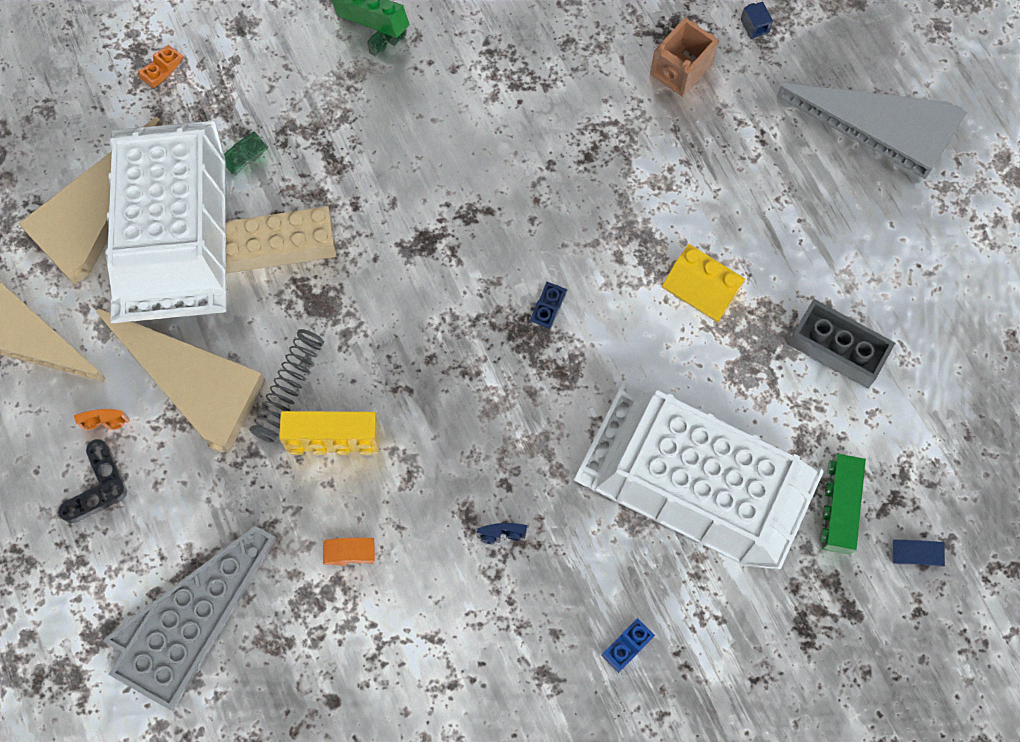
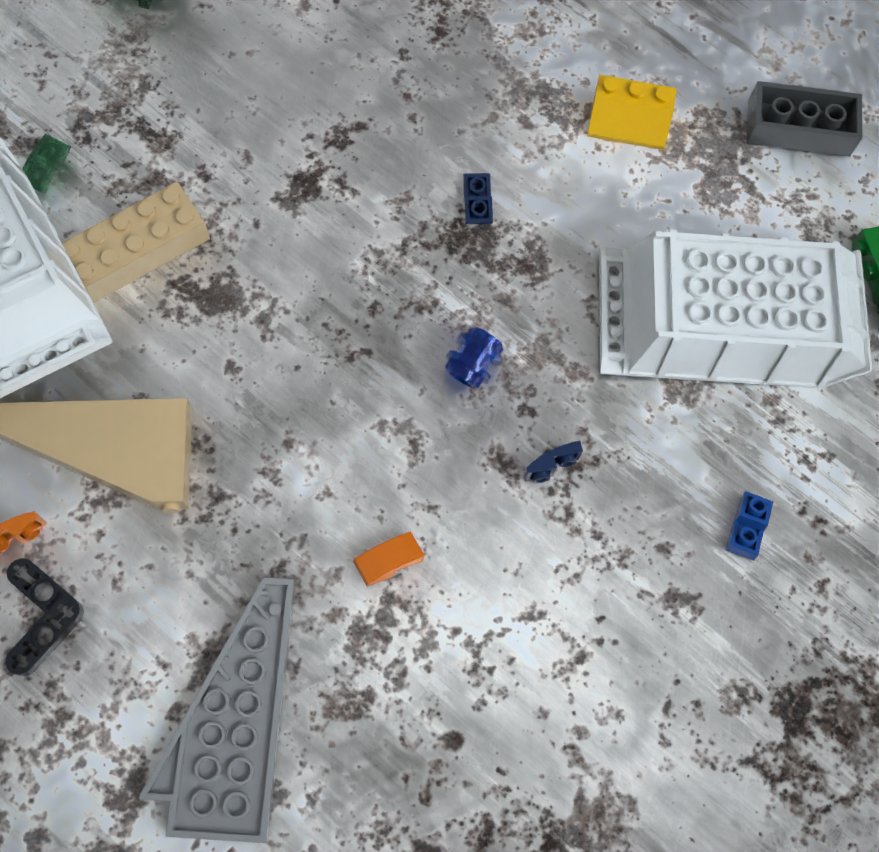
camera: 30 degrees left, 0 degrees up
dark grey piece [249,329,324,443] -> none
yellow brick [279,411,380,455] -> none
none -> clear blue piece [445,327,504,389]

